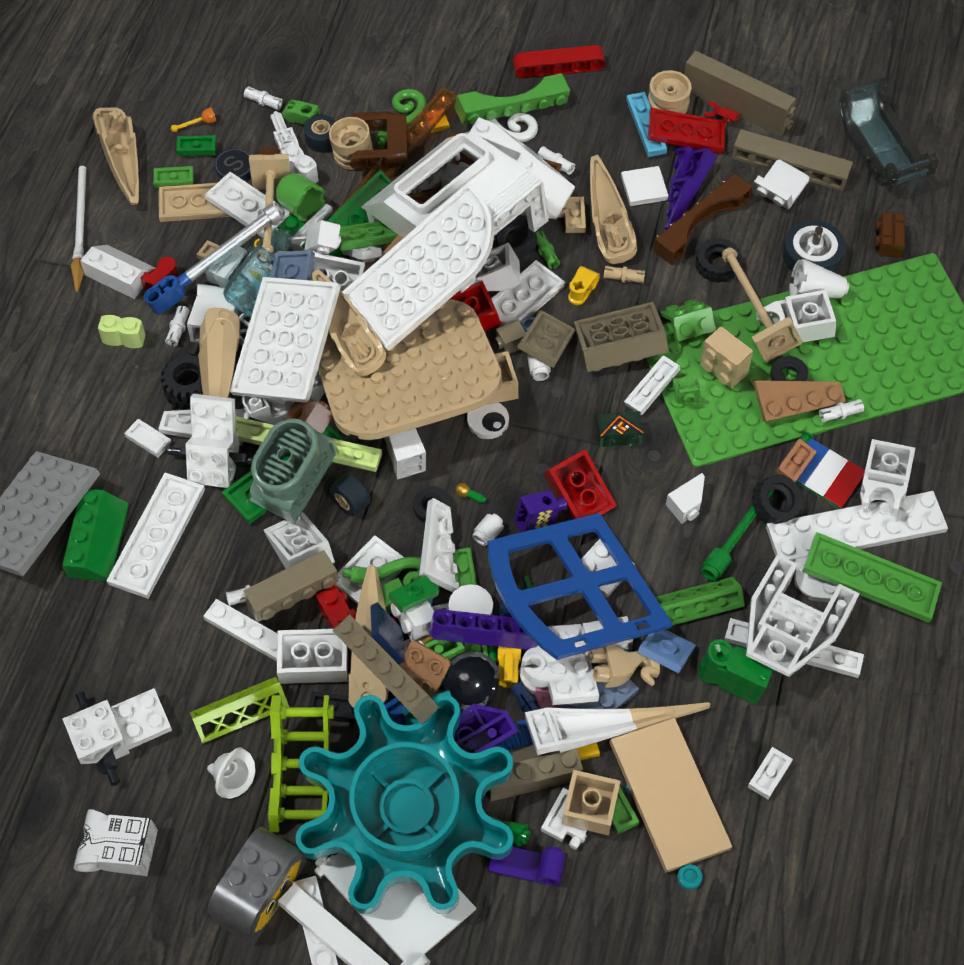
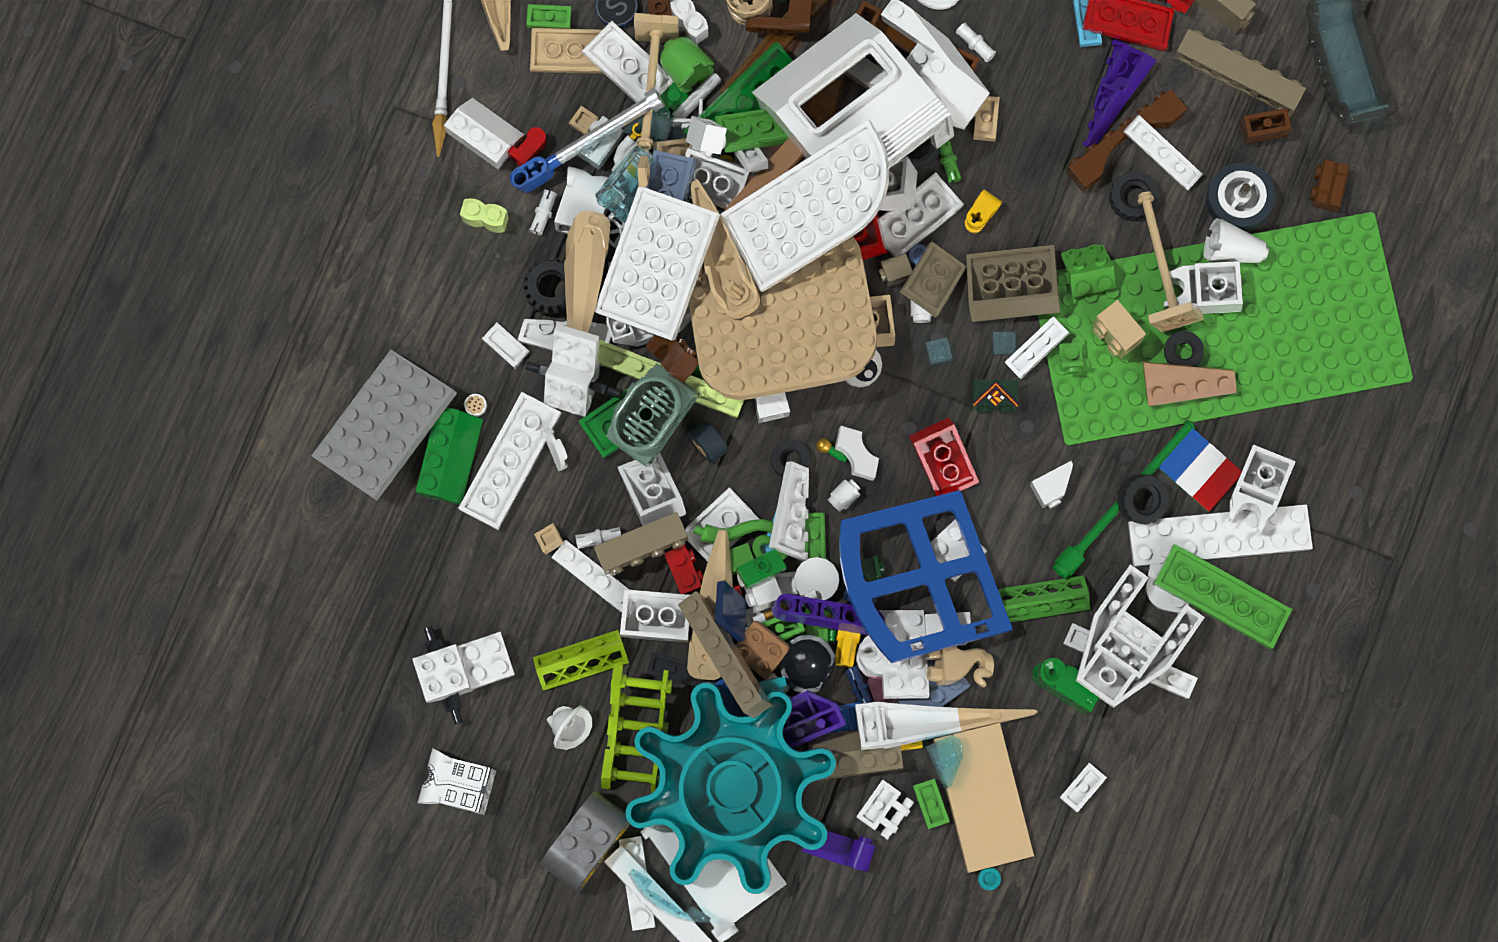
camera: 10 degrees right, 20 degrees up
green cone [490,816,531,847] -> none
dark purple torso [514,490,567,532] -> none
tan brick [562,770,620,836] -> none
tan piece [590,155,637,264] -> none
tan pin [604,266,645,284] -> none
white tile [621,166,668,206] -> none
medium blue tile [638,630,696,673] -> none
white bracket [754,160,809,210] -> none
nougat plate [775,439,816,483] -> none
white pin [819,399,864,423] -> none
none -> tile [464,394,487,417]
none -> tan tile [534,523,564,554]
none -> white tile [542,428,568,472]
none -> clear light blue slope [628,869,711,923]
none -> tan tile [637,156,650,187]
none -> white tile [835,426,879,481]
none -> clear light blue plate [925,337,952,365]
none -> clear light blue slope [926,735,964,788]
none -> clear light blue tile [993,332,1016,355]
none -> white tile [1123,115,1202,191]
none -> reddish brown brick [1240,108,1292,144]

